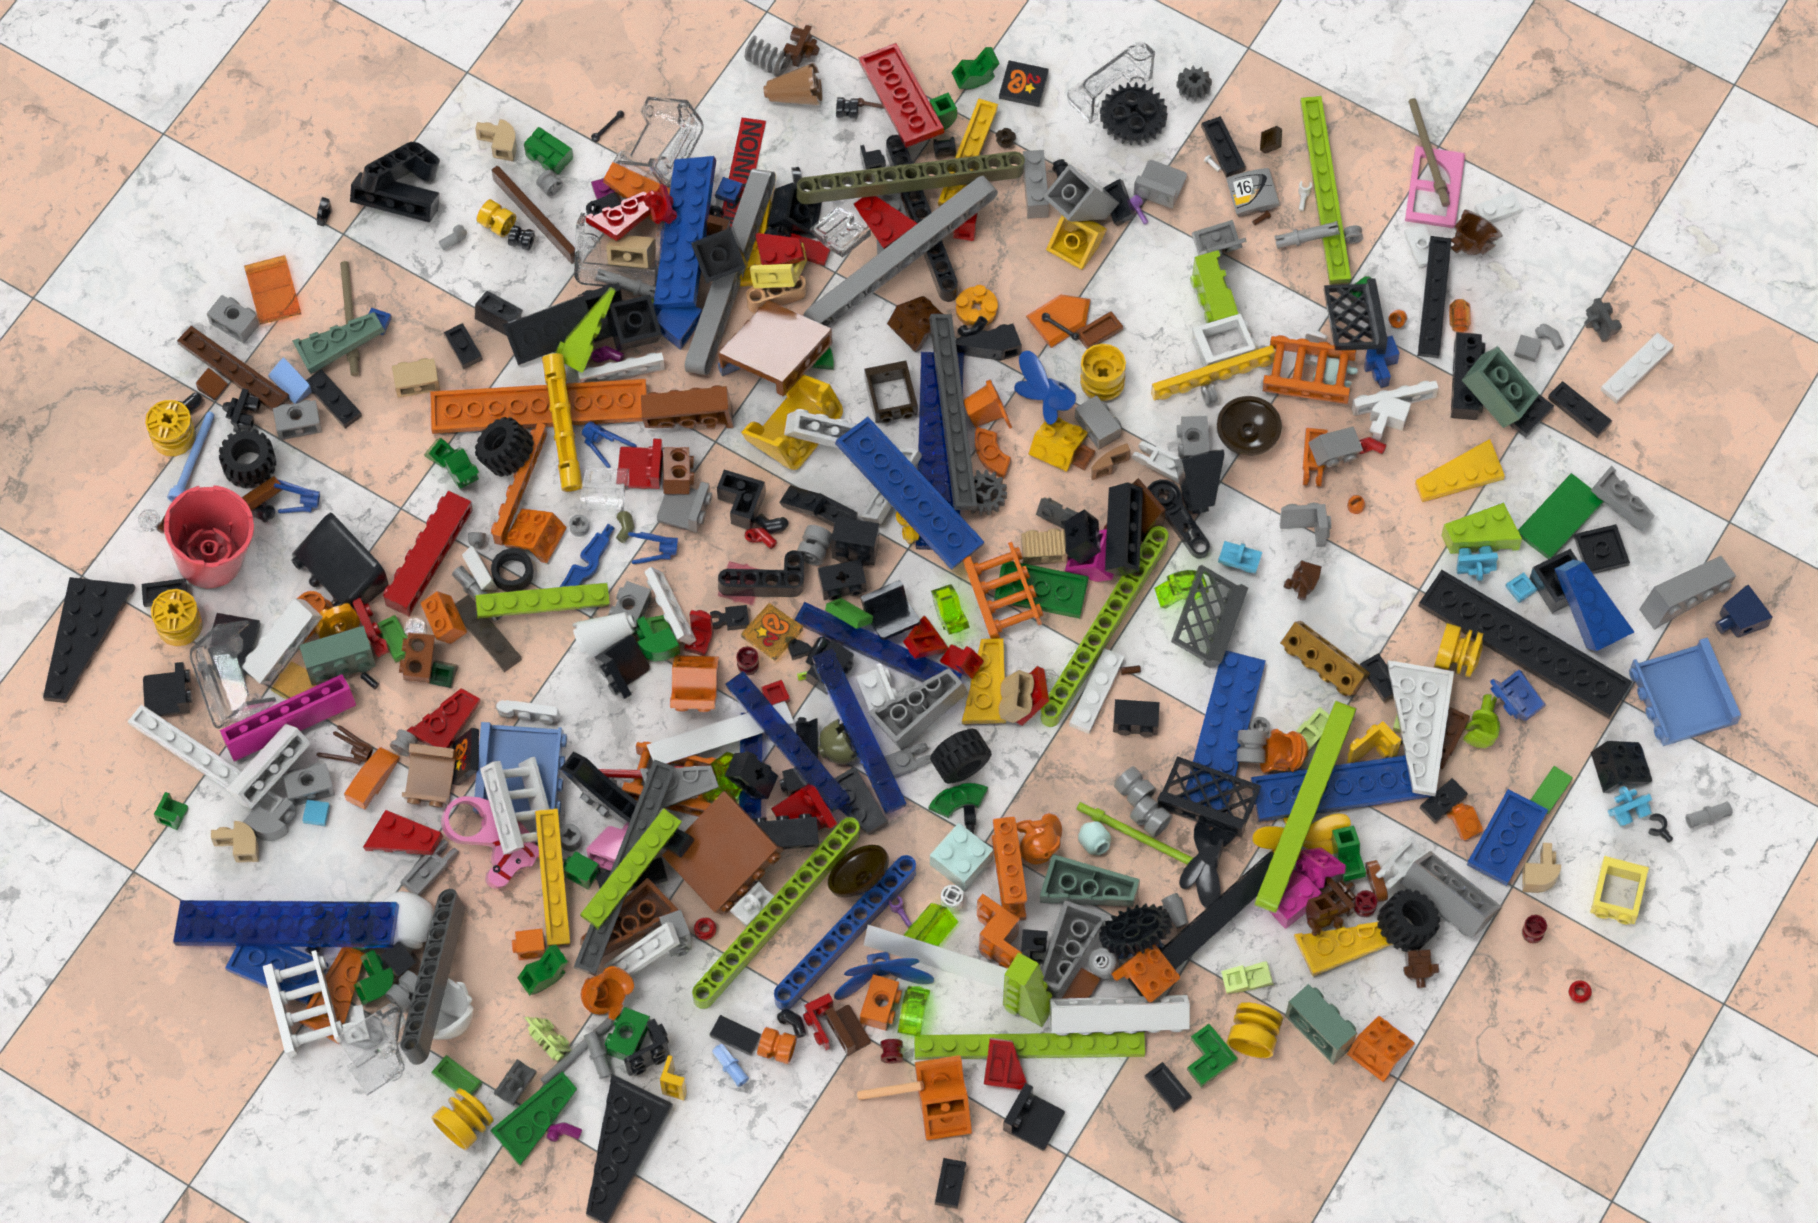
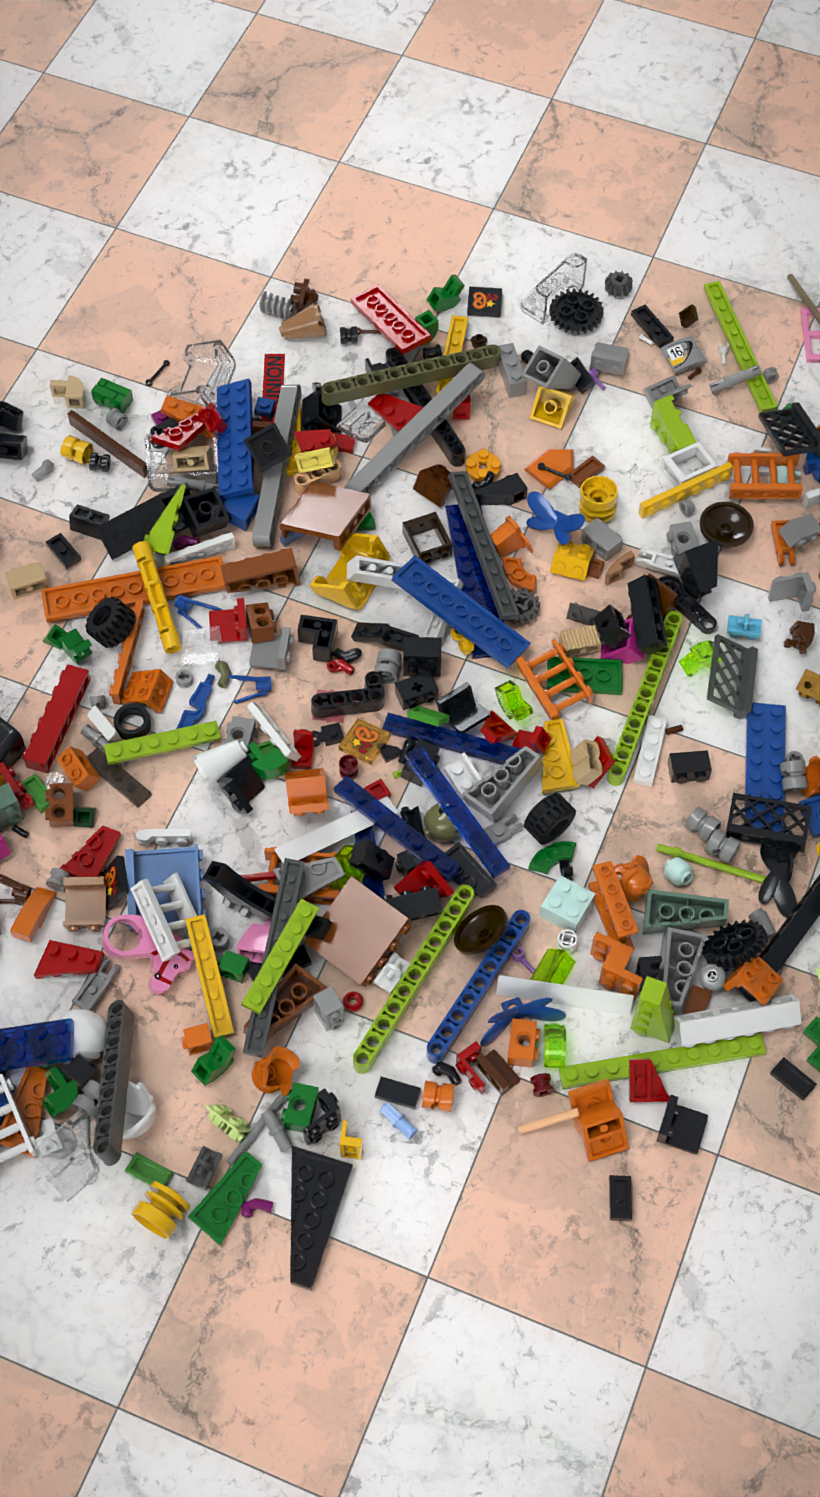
camera: 10 degrees left, 5 degrees down
white plate [604,922,680,976] -> none

